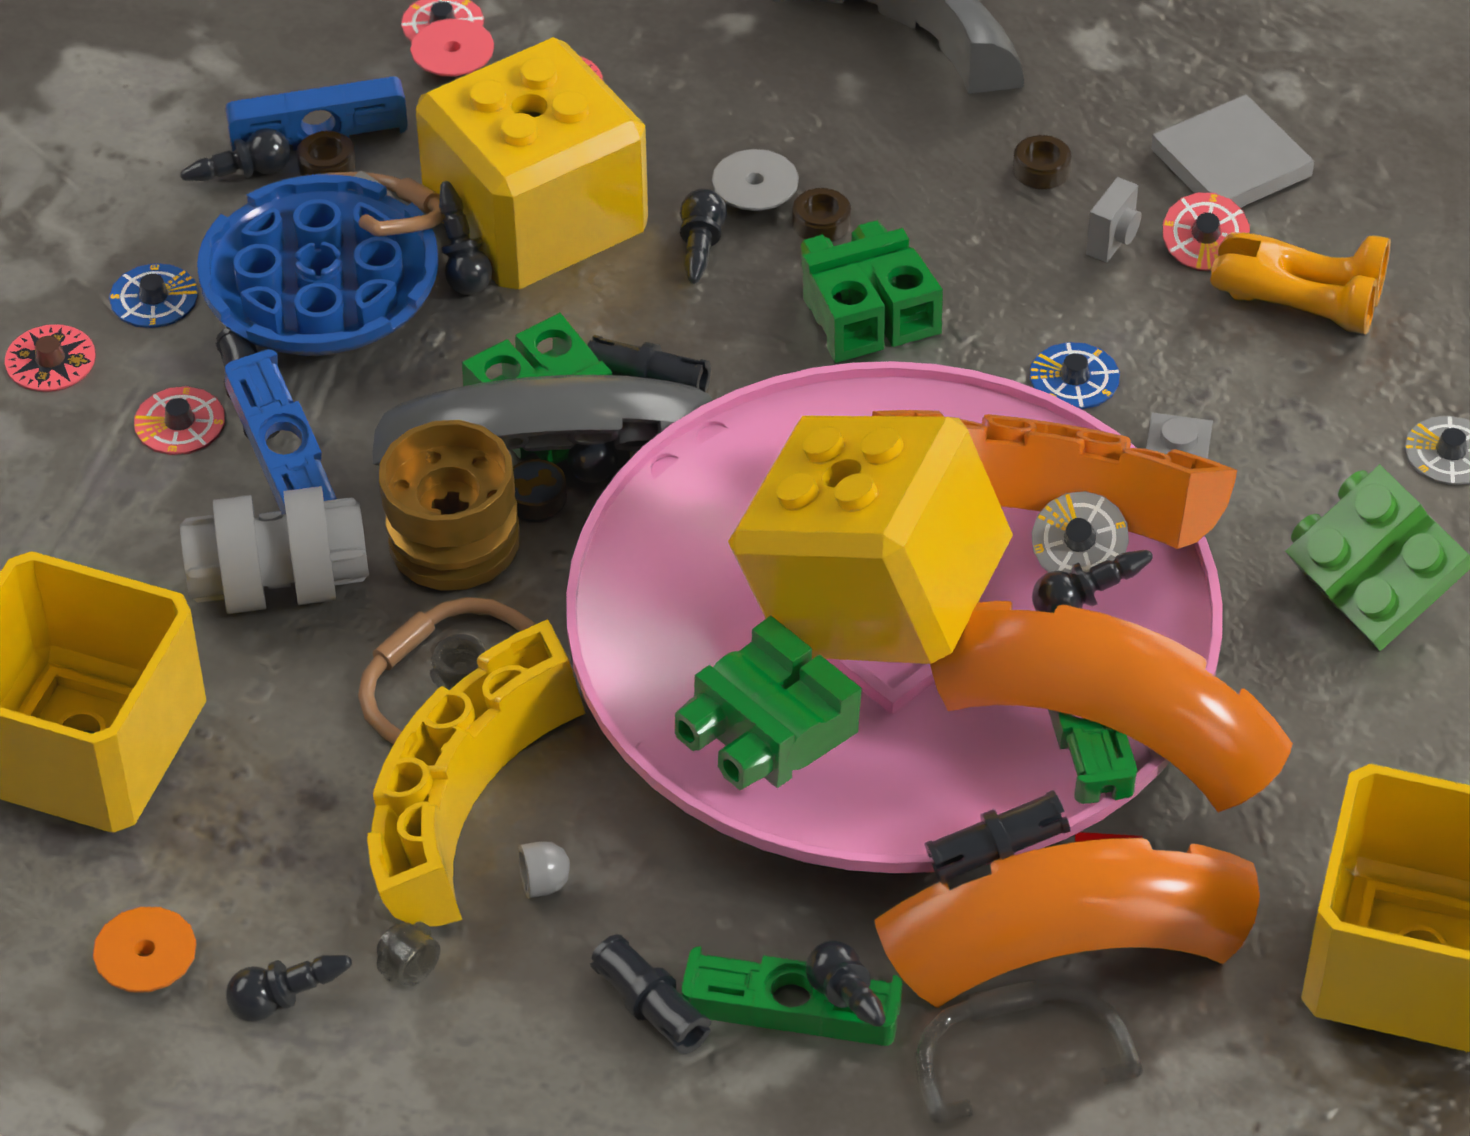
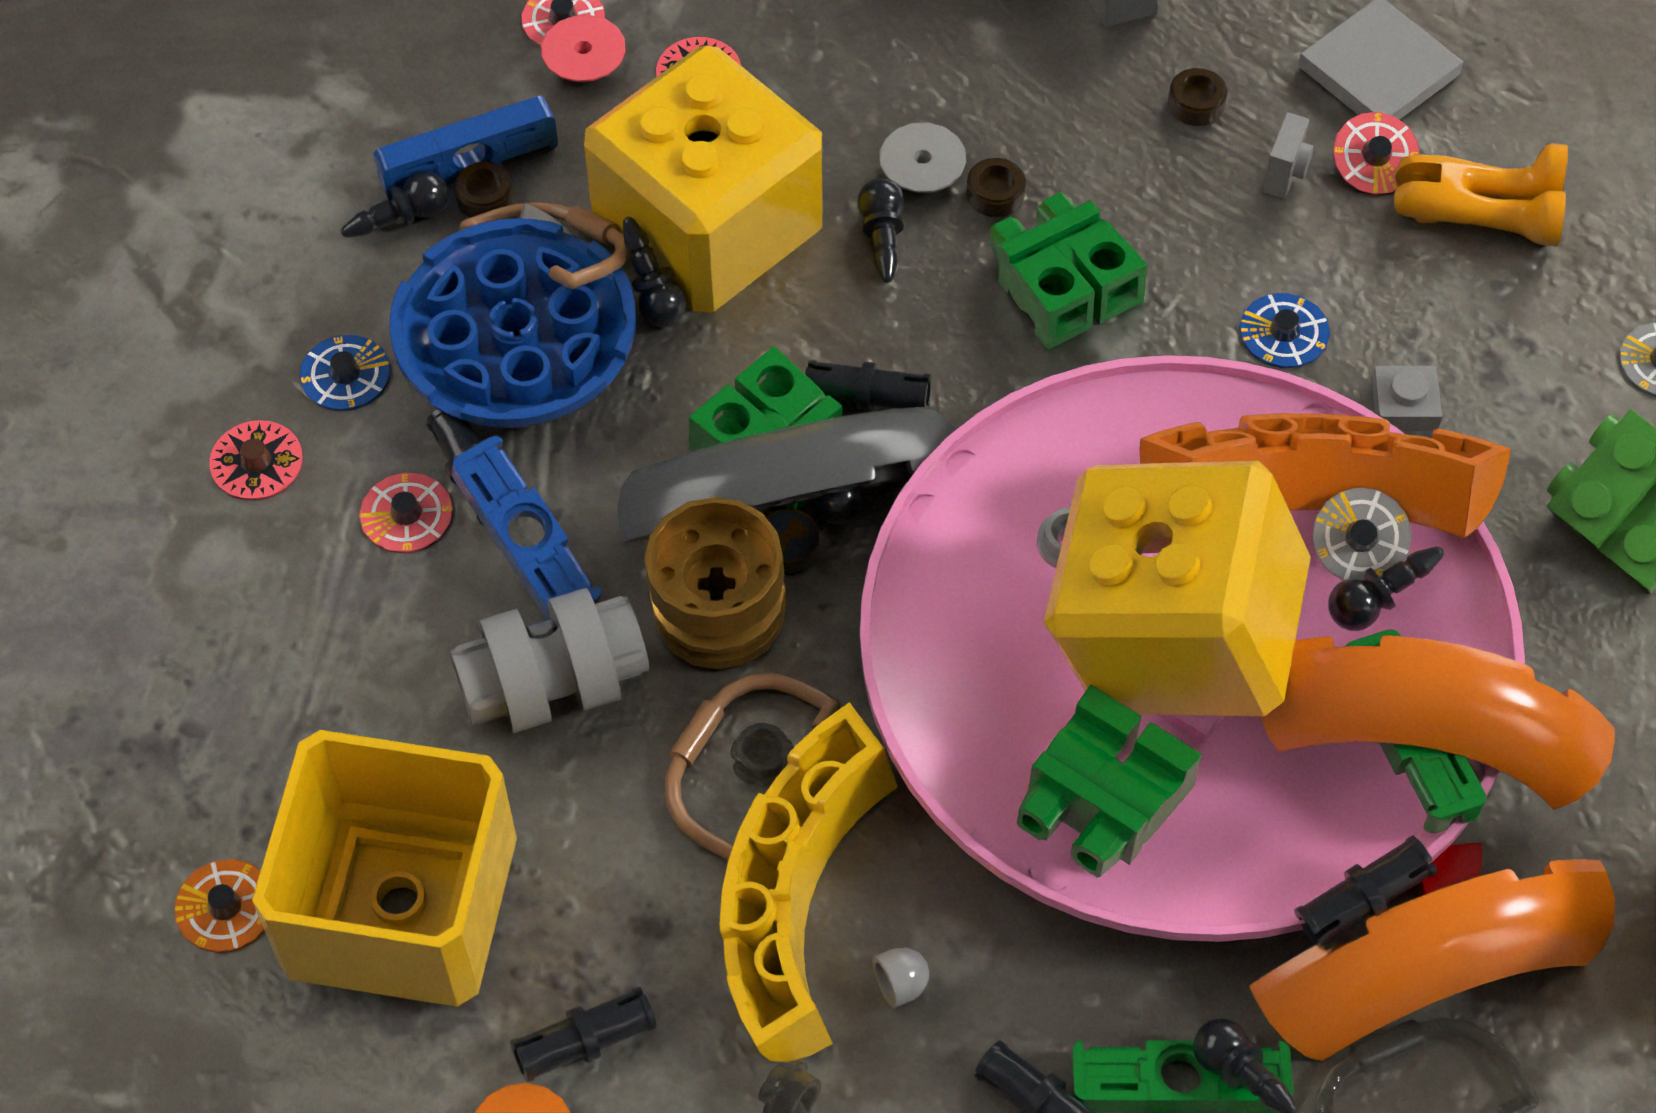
camera: 10 degrees left, 10 degrees up
none -> black pin [510,986,656,1083]

